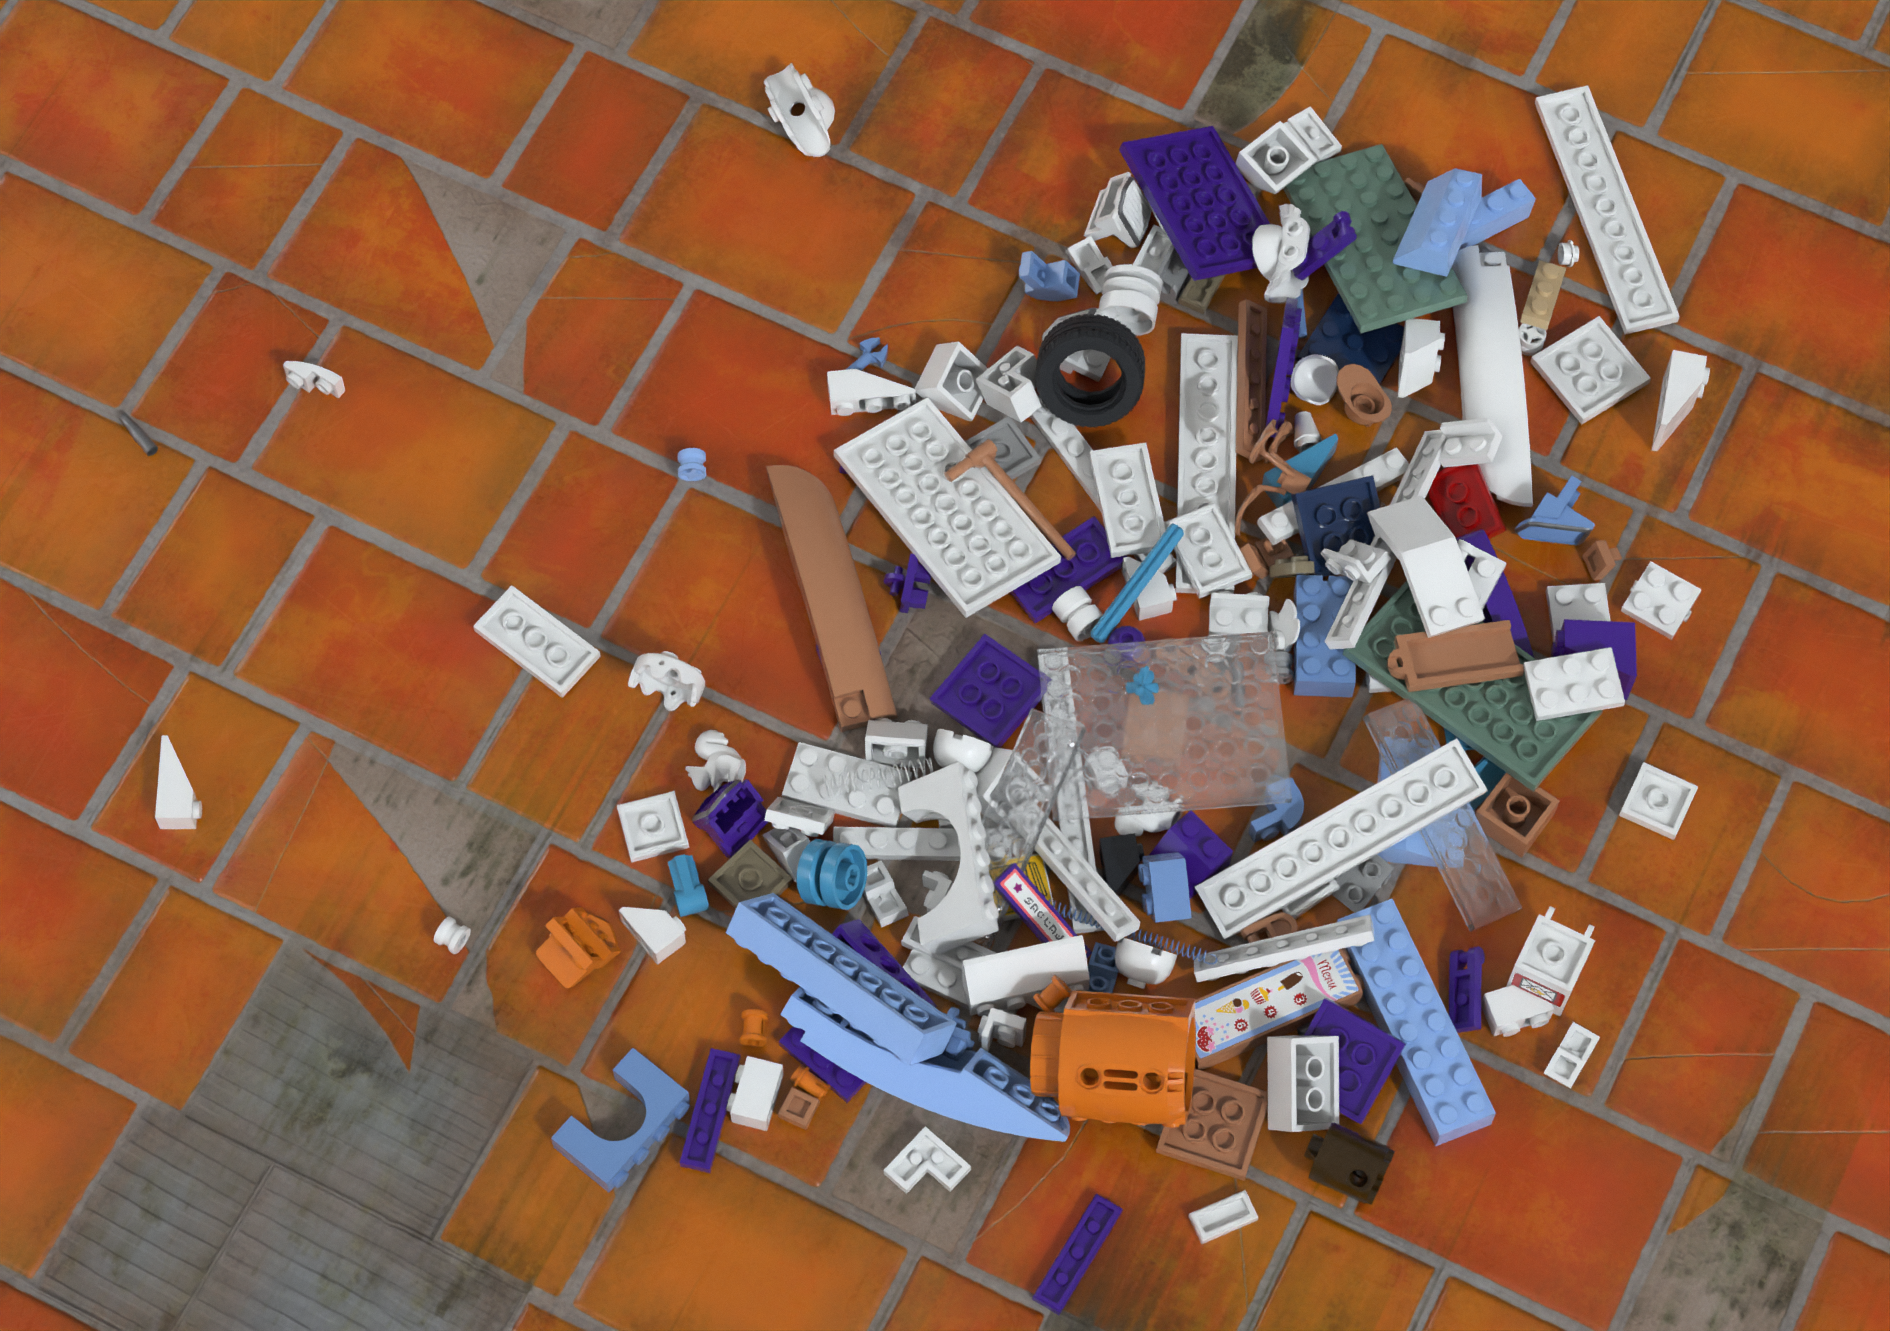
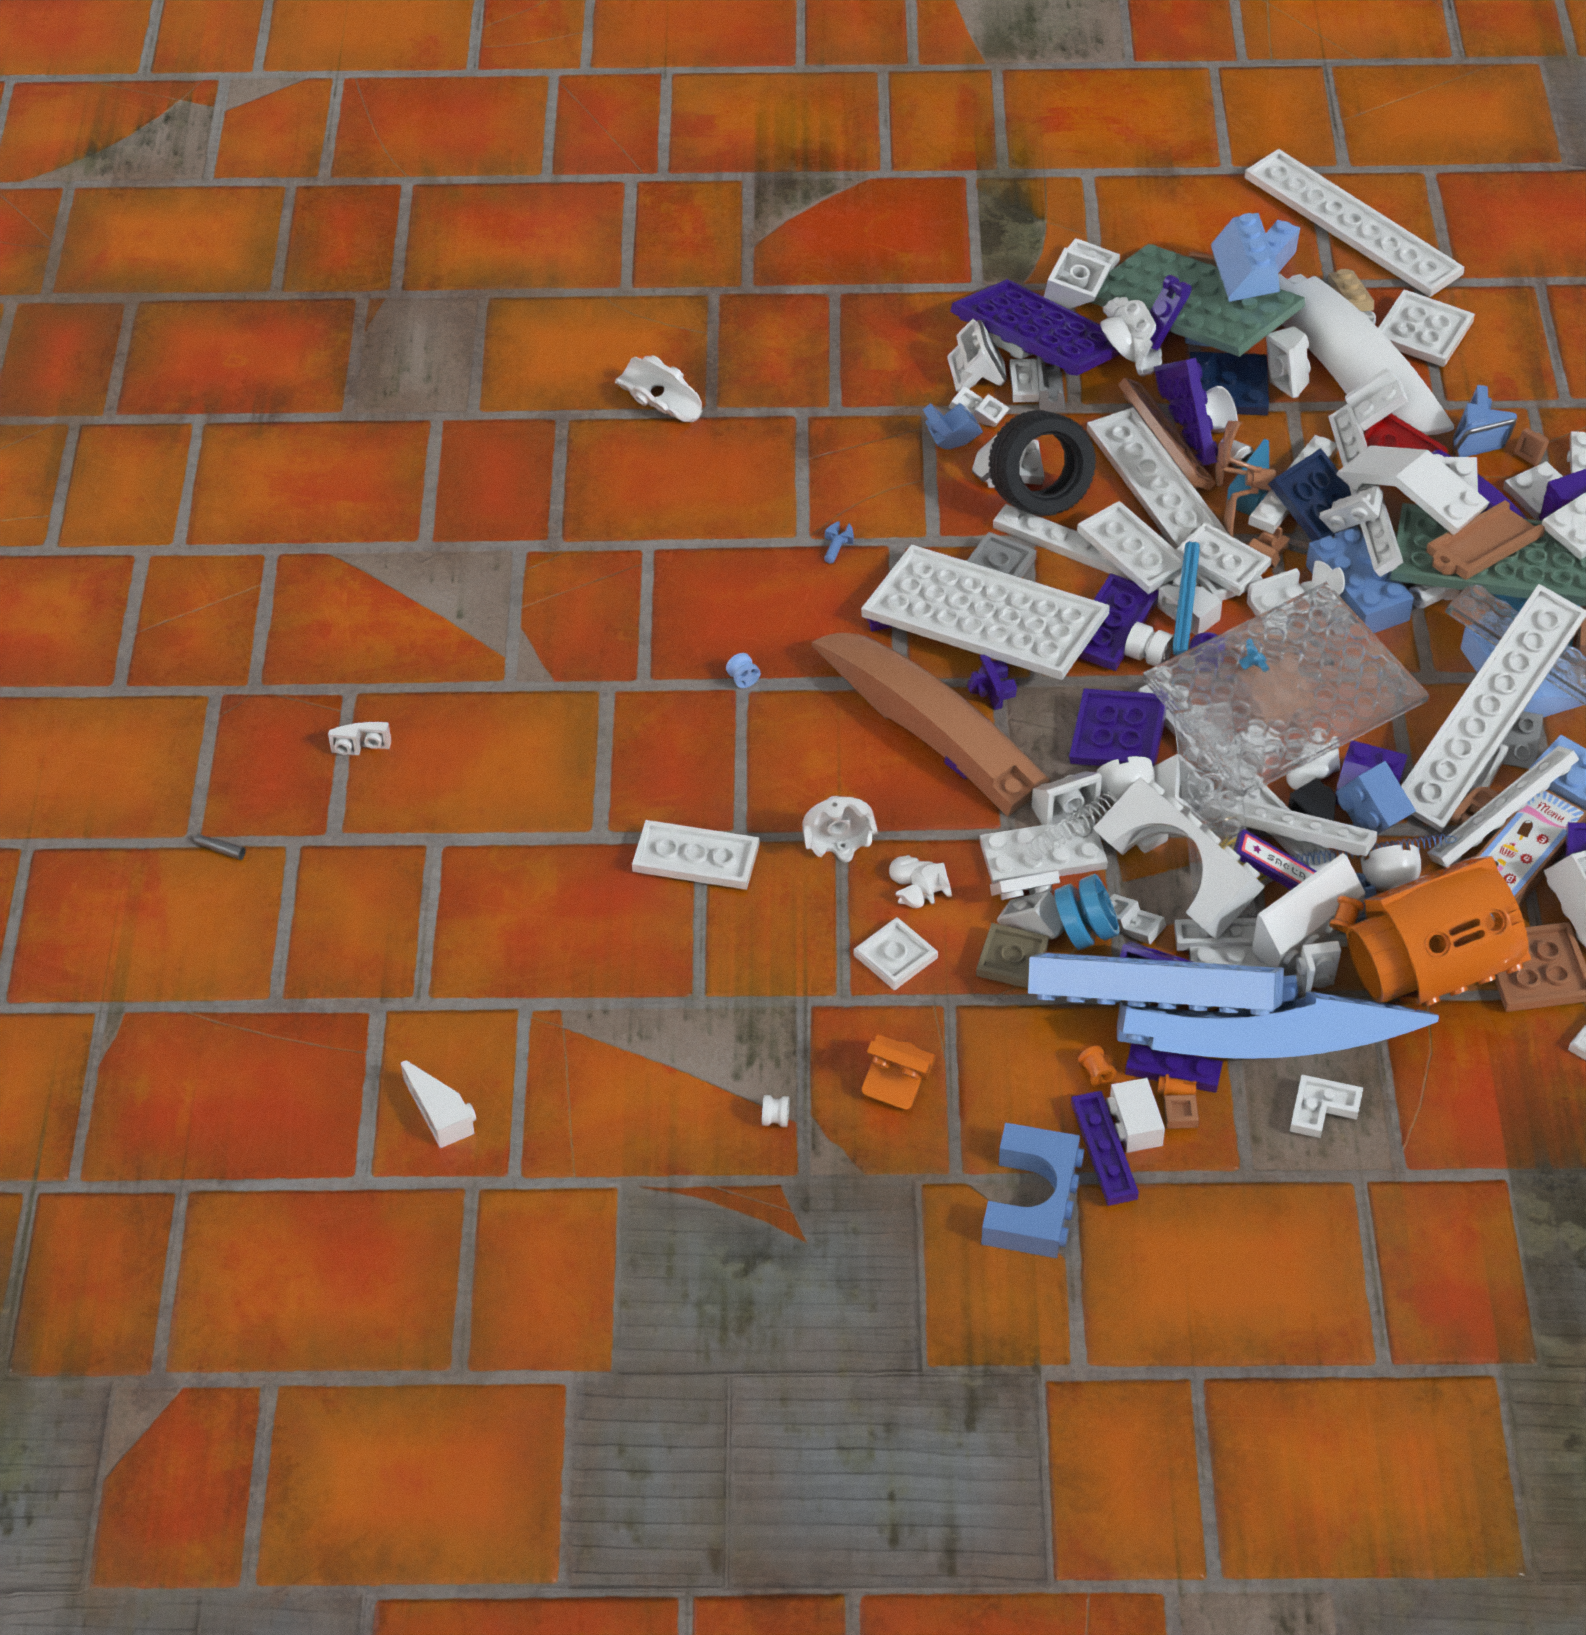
camera: 25 degrees left, 15 degrees down
white slope [618,907,686,965] -> none
dark azure piece [668,854,709,917] -> none
dark purple piece [692,779,768,859] -> none
white slope [827,369,916,416] -> none
white plate [833,827,1013,861] -> none
white slope [915,341,988,421] -> none
white bracket [922,870,952,913] -> none
nougat bar [944,439,1076,561] -> none
white brick [976,346,1042,423] -> none
dark purple tile [1032,1194,1123,1315] -> none
white wheel [1098,264,1163,336] -> none
dark tan plate [1178,274,1226,314] -> none
medium blue brick [1249,778,1304,843] -> none
dark tan plate [1269,556,1315,578] -> none
nougat piece [1336,364,1392,427] -> none
white plate [1558,240,1579,267] -> none
white slope [1652,350,1710,451] -> none

